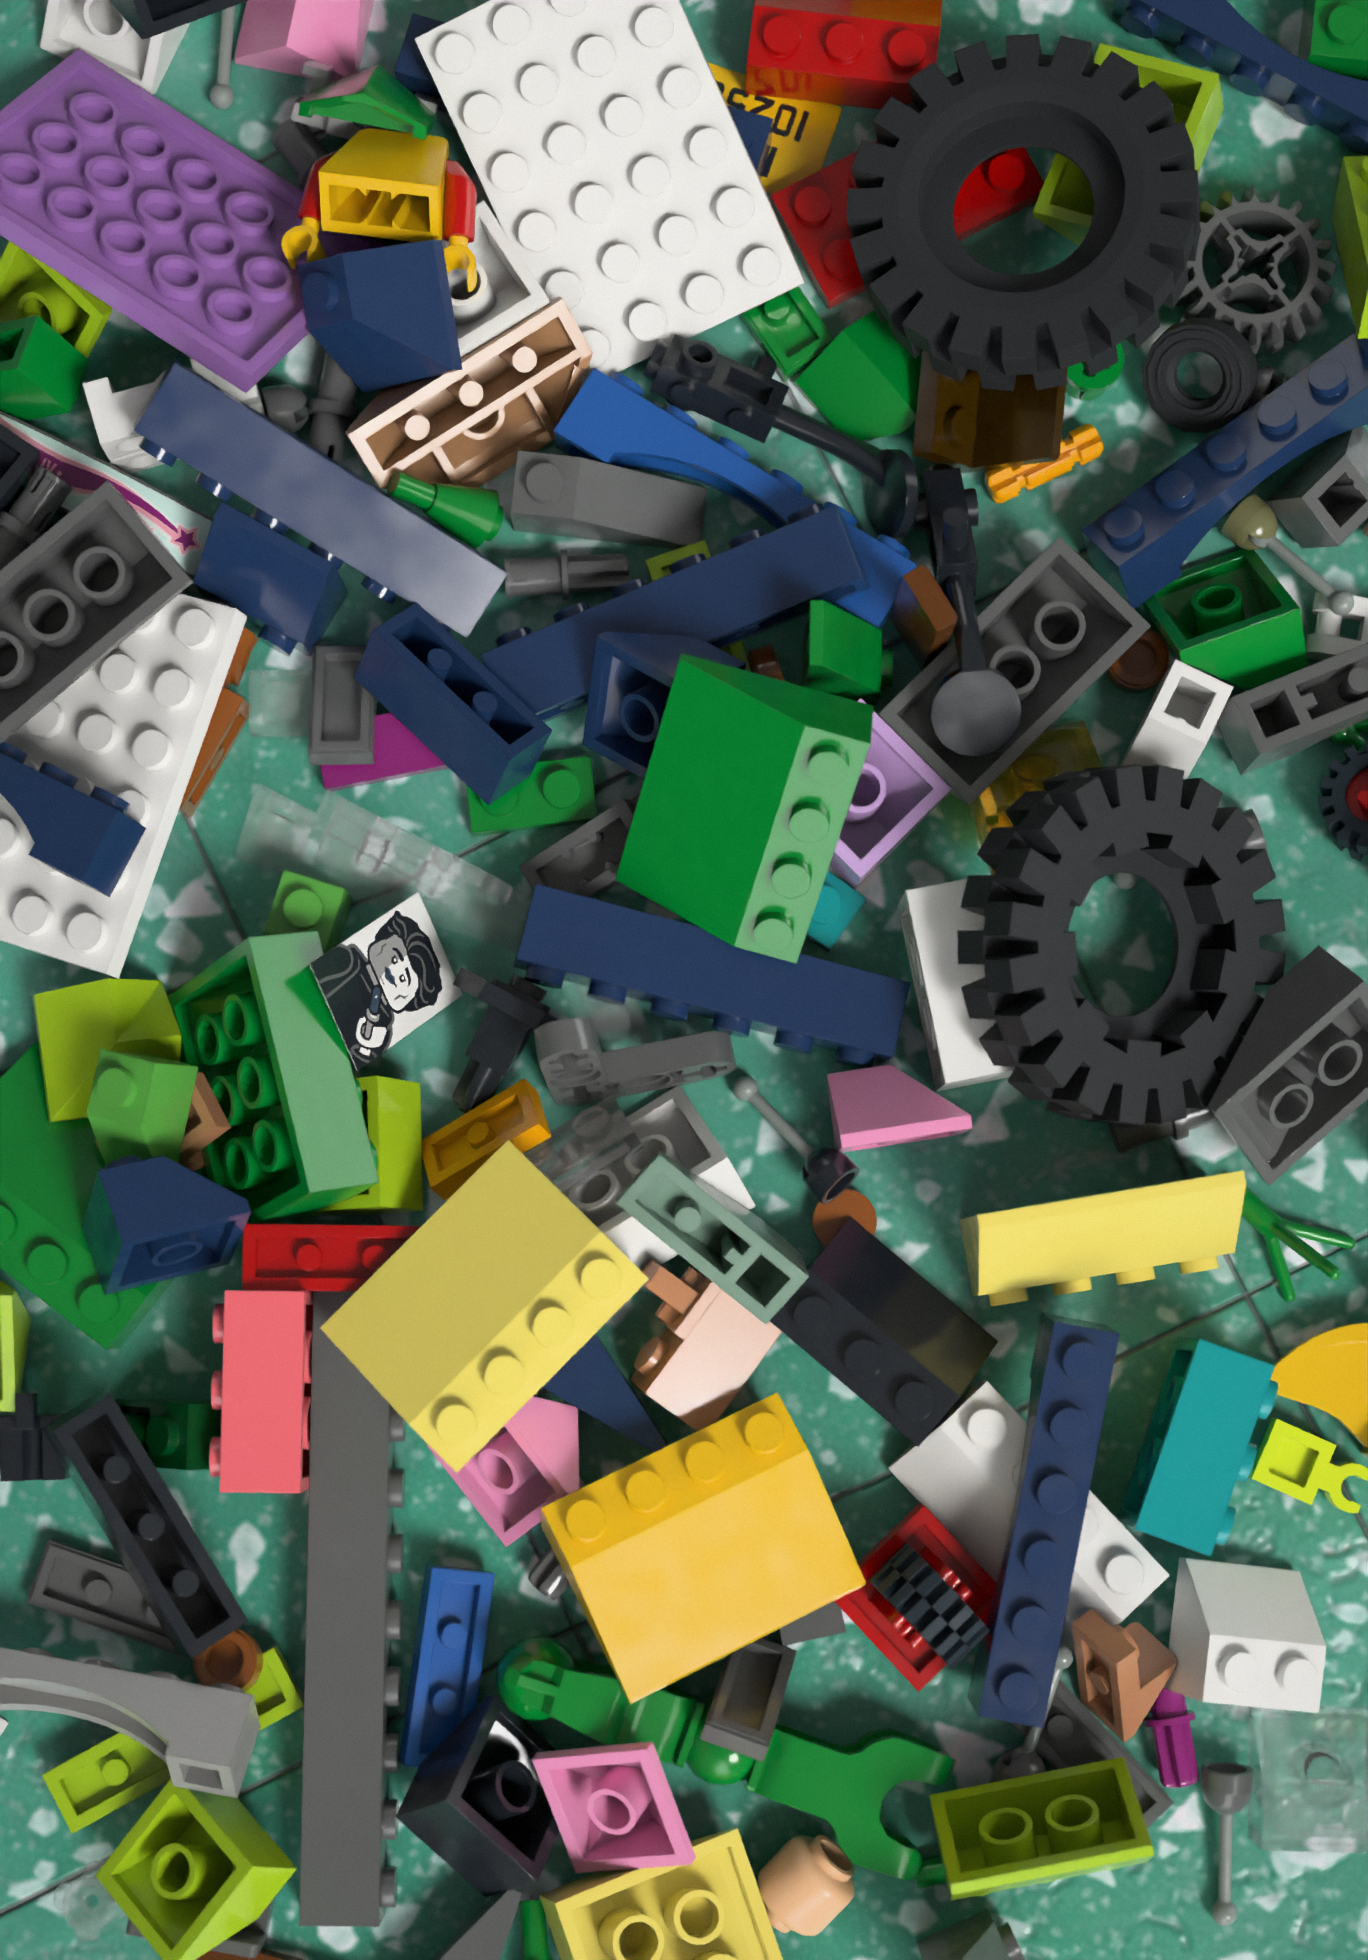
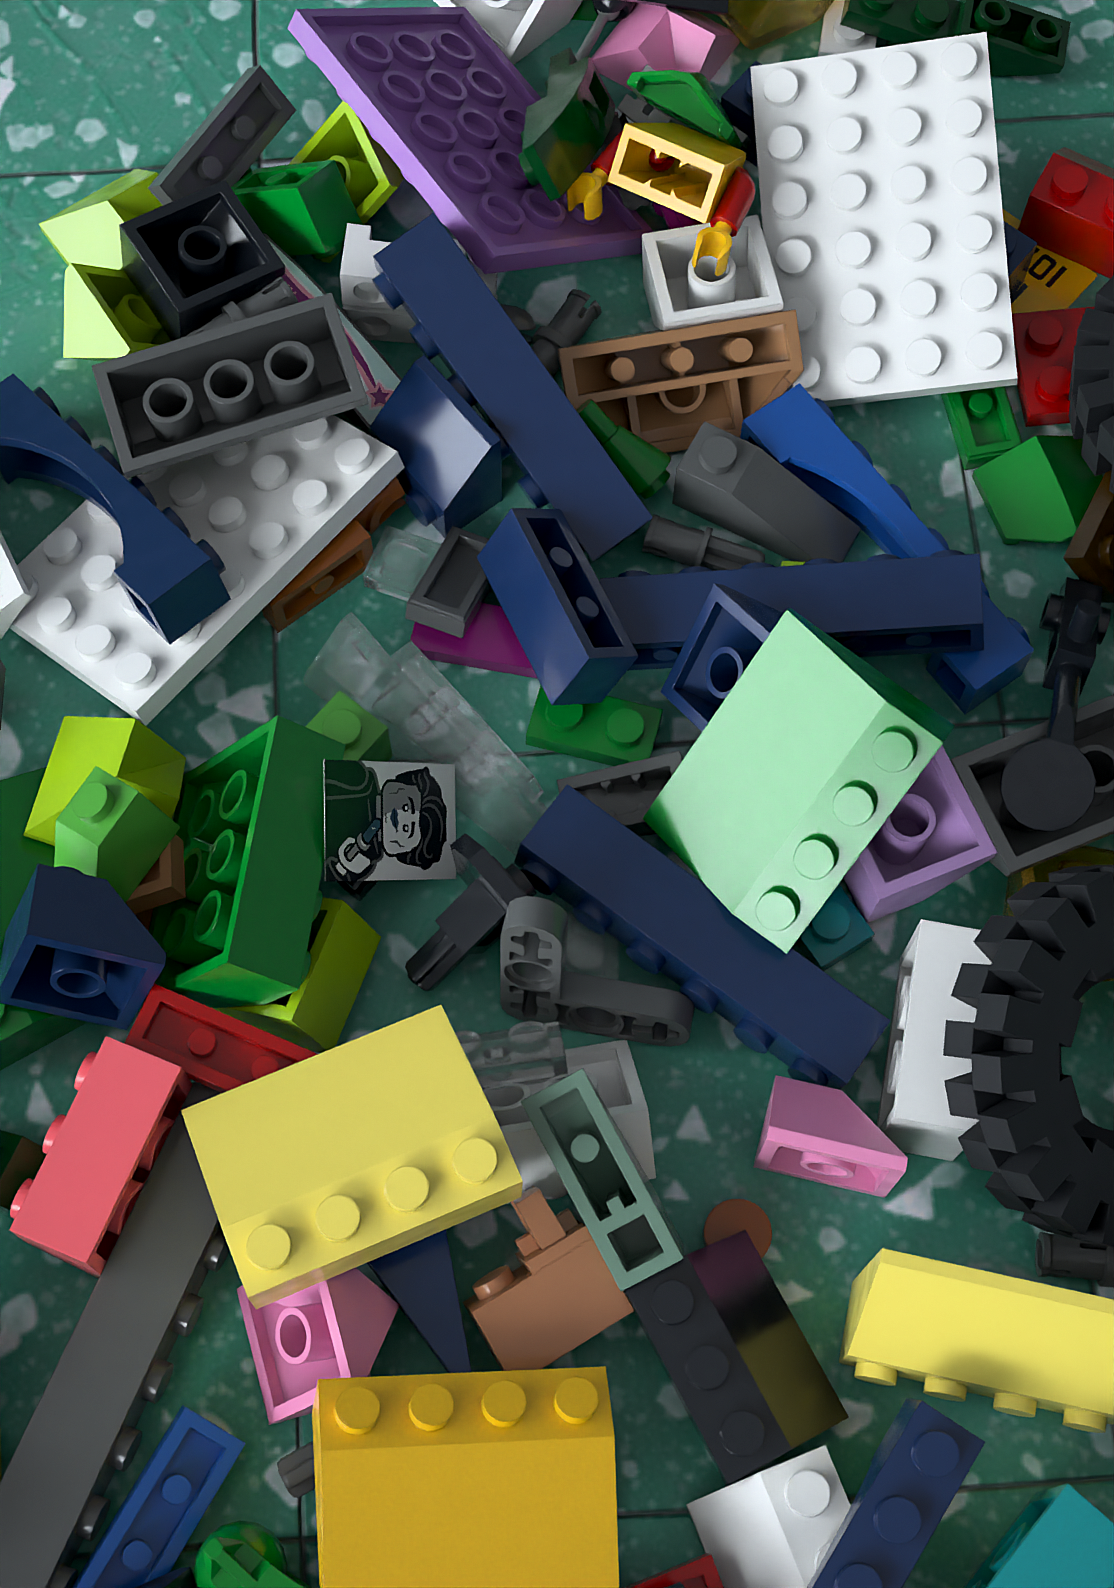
camera: 20 degrees right, 15 degrees down
dark blue slope [297,240,463,393] -> none
light orange plate [422,1078,552,1201] -> none
black piece [643,334,918,538] -> none
hinge [733,1076,859,1205] -> none
green slope [802,600,893,705] -> none
tile [890,564,958,671] -> none
none -> dark green slope [518,47,615,202]

